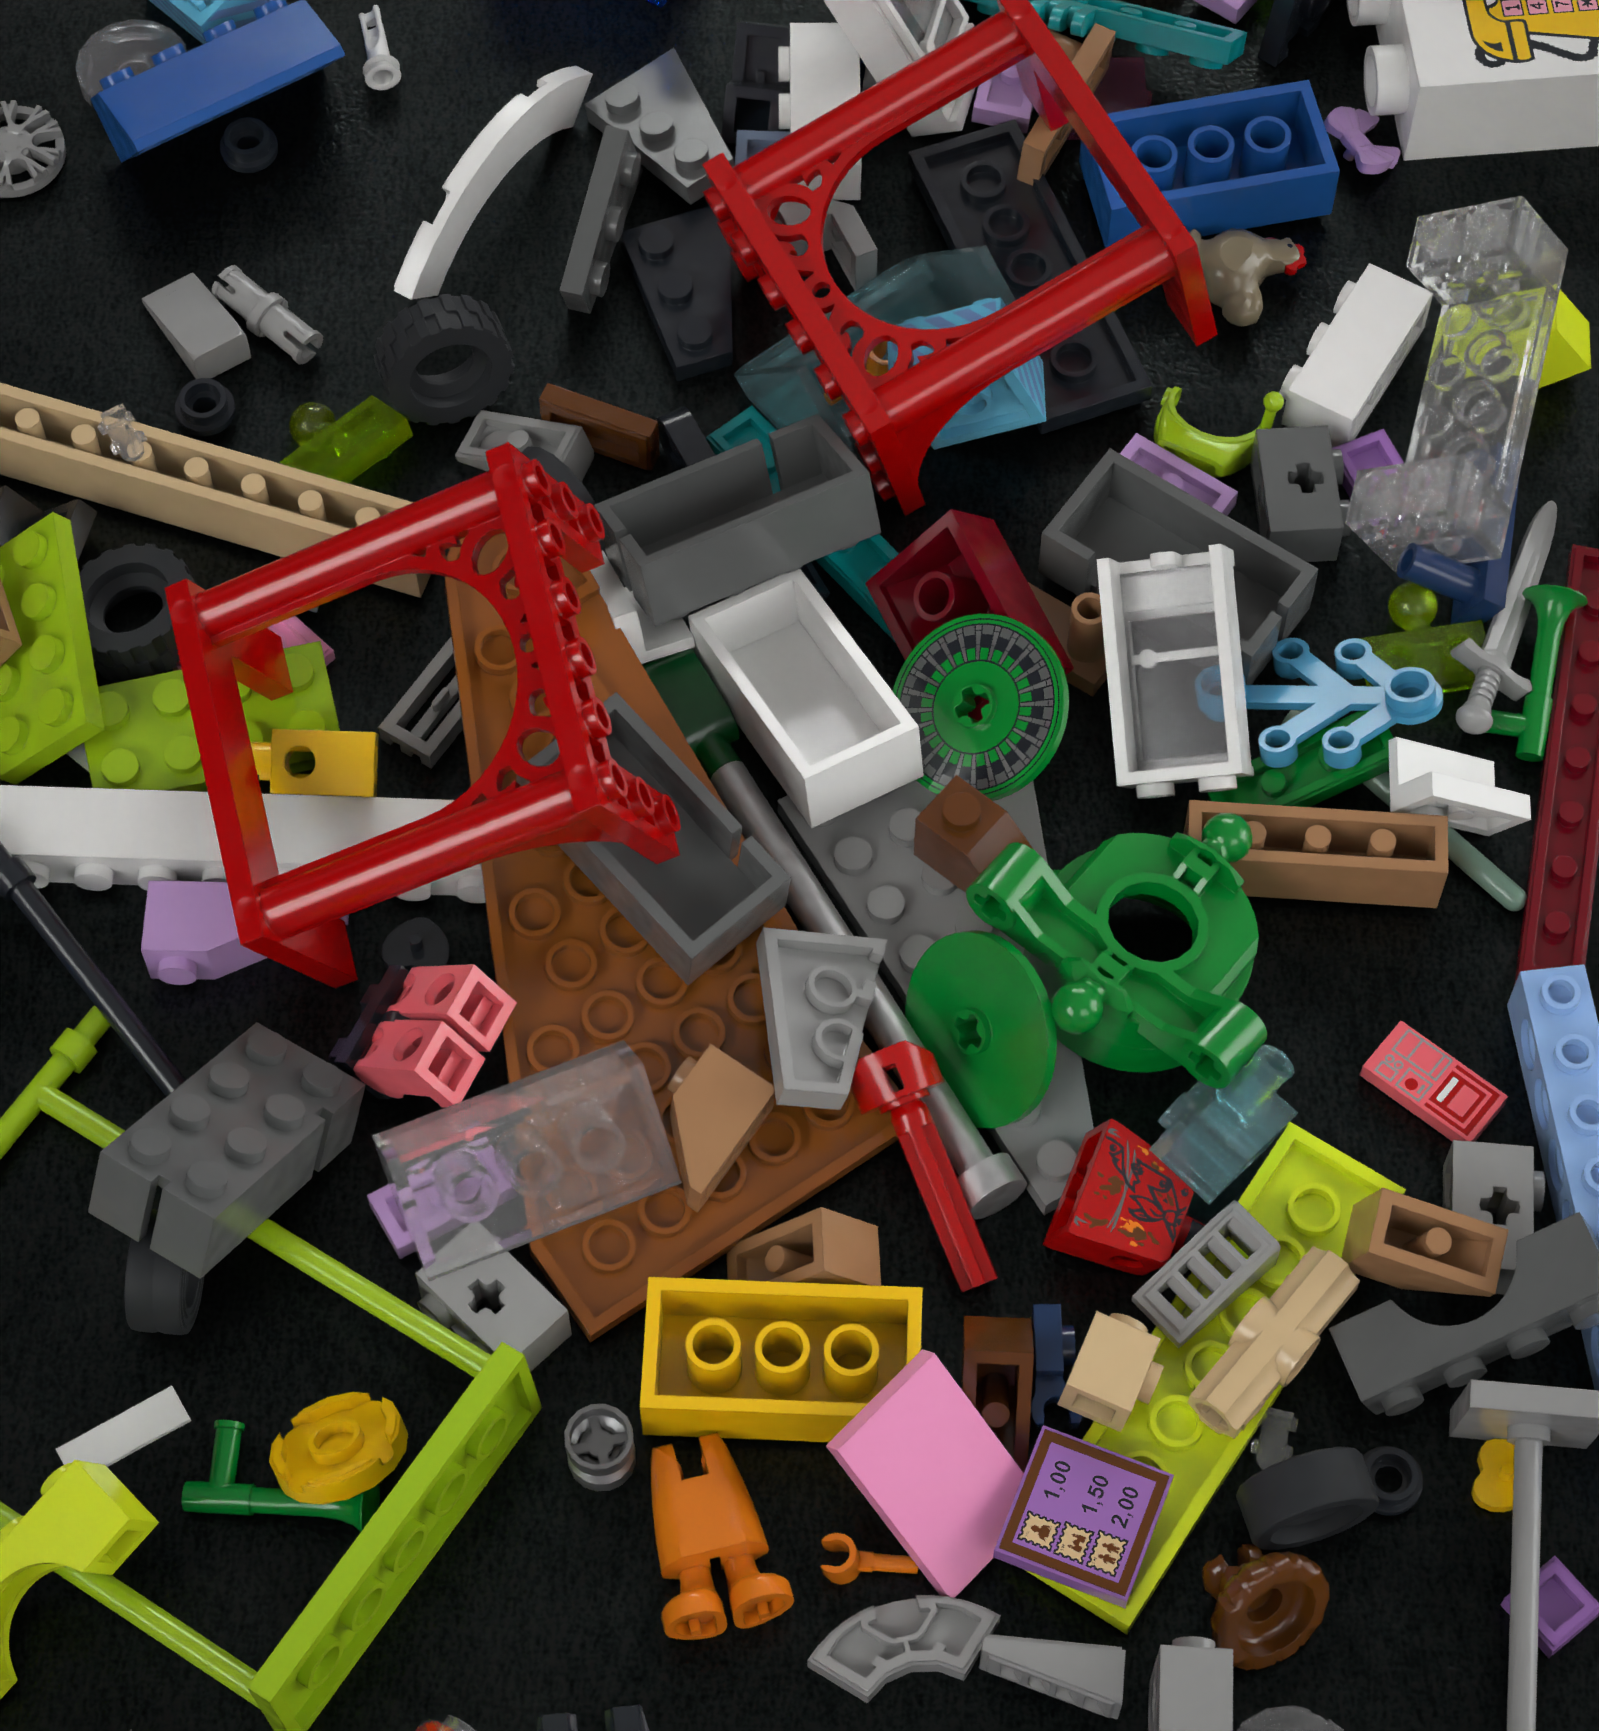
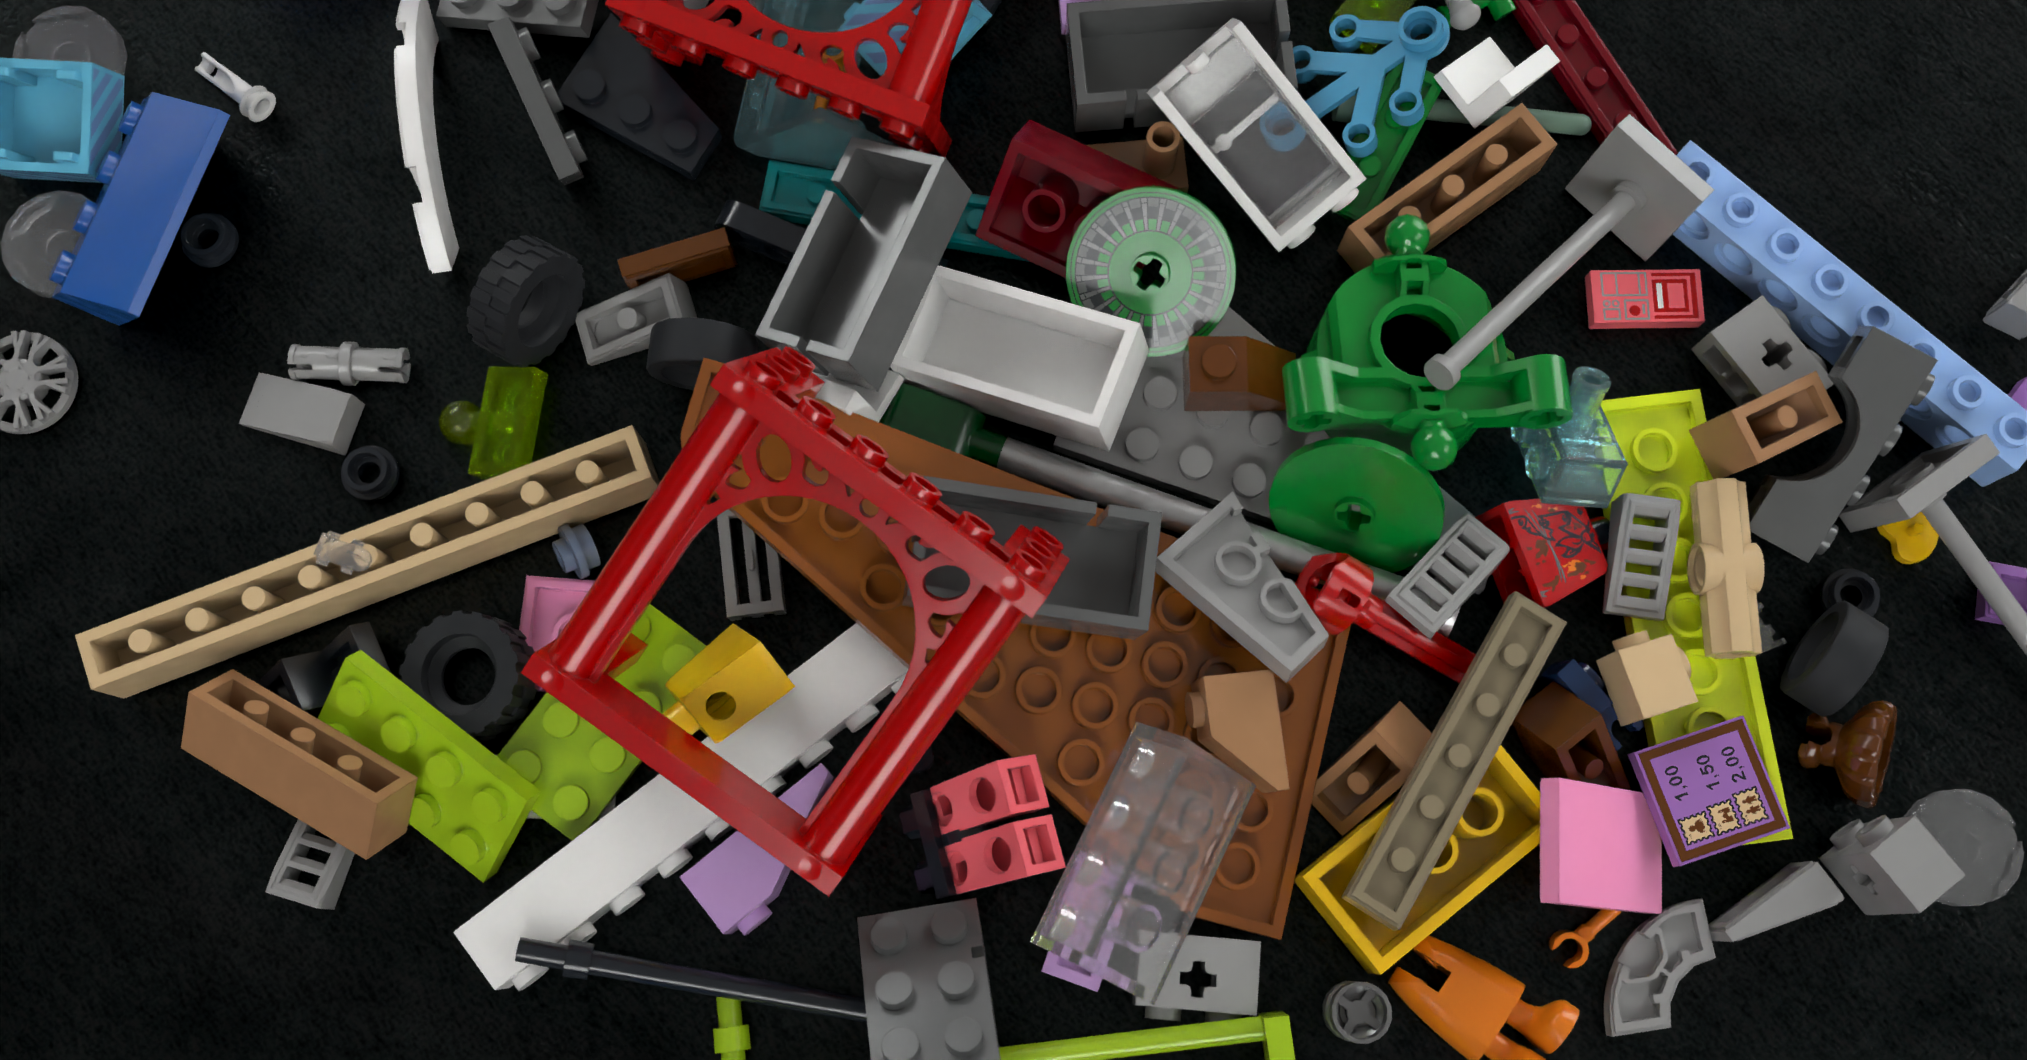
camera: 40 degrees left, 15 degrees up
none -> dark tan tile [1341,591,1567,931]
none -> light grey slope [1384,513,1510,639]
none -> light grey tile [1424,114,1714,390]

